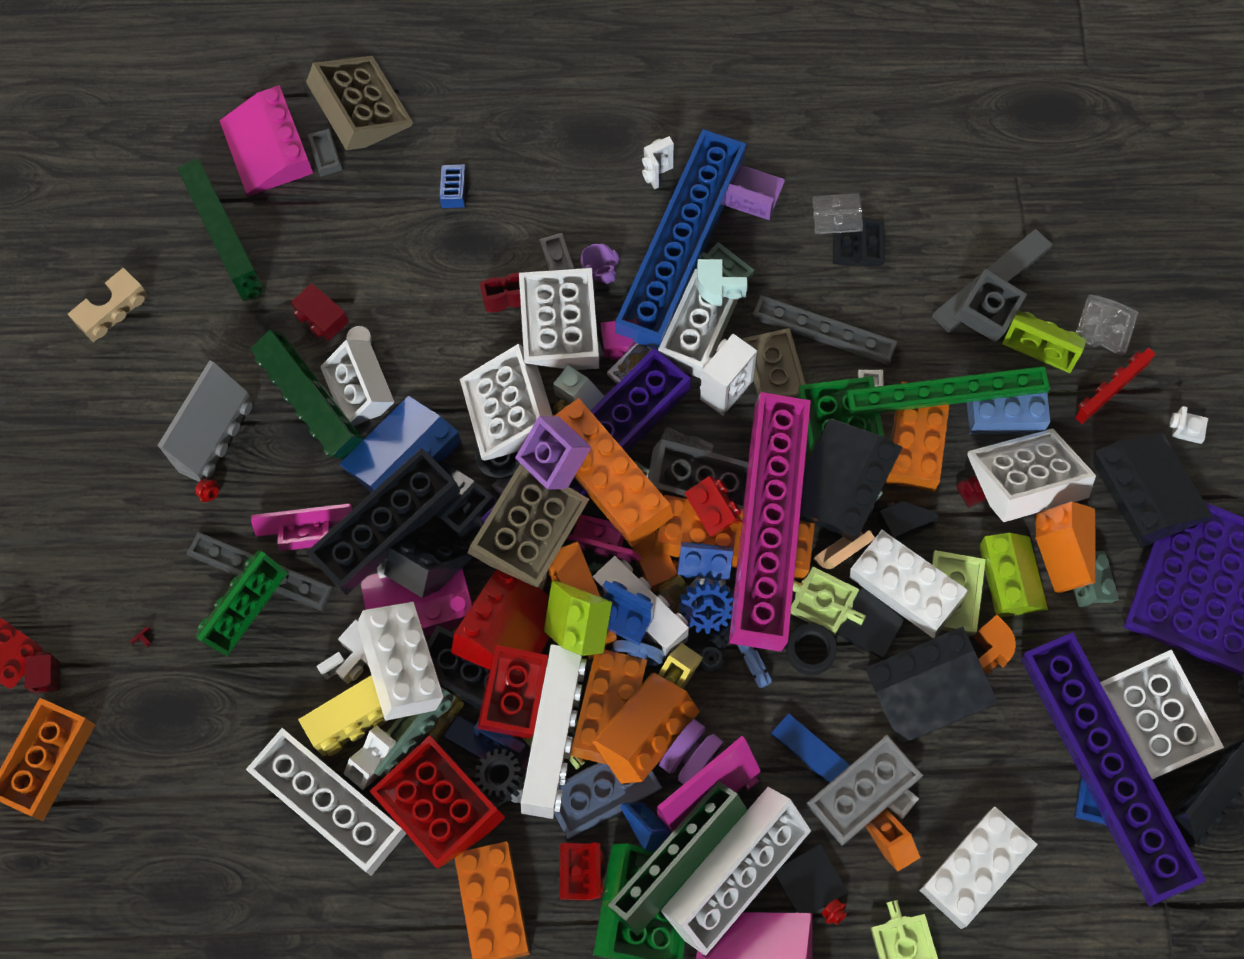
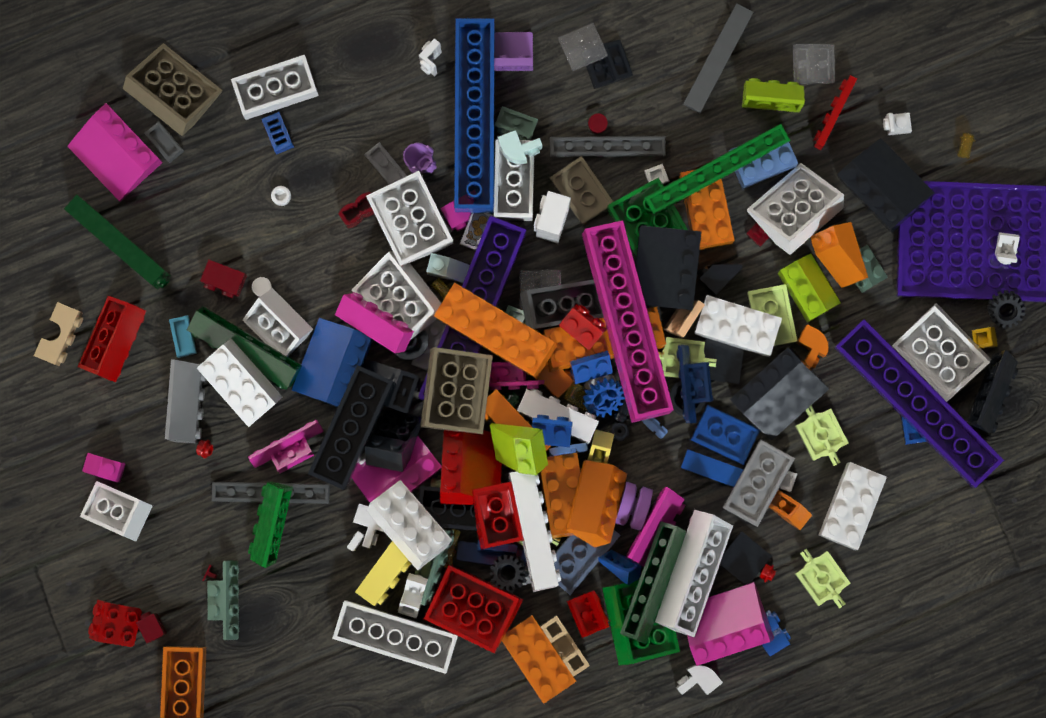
camera: 25 degrees left, 15 degrees up
medium lavender brick [515,416,591,490] -> none
dark grey brick [954,269,1027,343] -> none
none -> red slope [78,296,146,383]
none -> white slope [80,481,152,541]
none -> dark pink slope [82,453,126,482]
none -> medium azure tile [169,315,197,358]
none -> white brick [197,339,283,427]
none -> sand green bracket [207,561,239,640]
none -> white brick [231,55,319,120]
none -> white tile [271,186,291,206]
none -> dark pink brick [335,292,414,353]
none -> tan arch [540,615,590,677]
none -> dark red tile [588,113,608,134]
none -> dark blue bracket [677,345,713,423]
none -> blue tile [690,405,760,465]
none -> yellowish green plate [795,405,849,466]
none -> yellow slope [972,327,997,349]

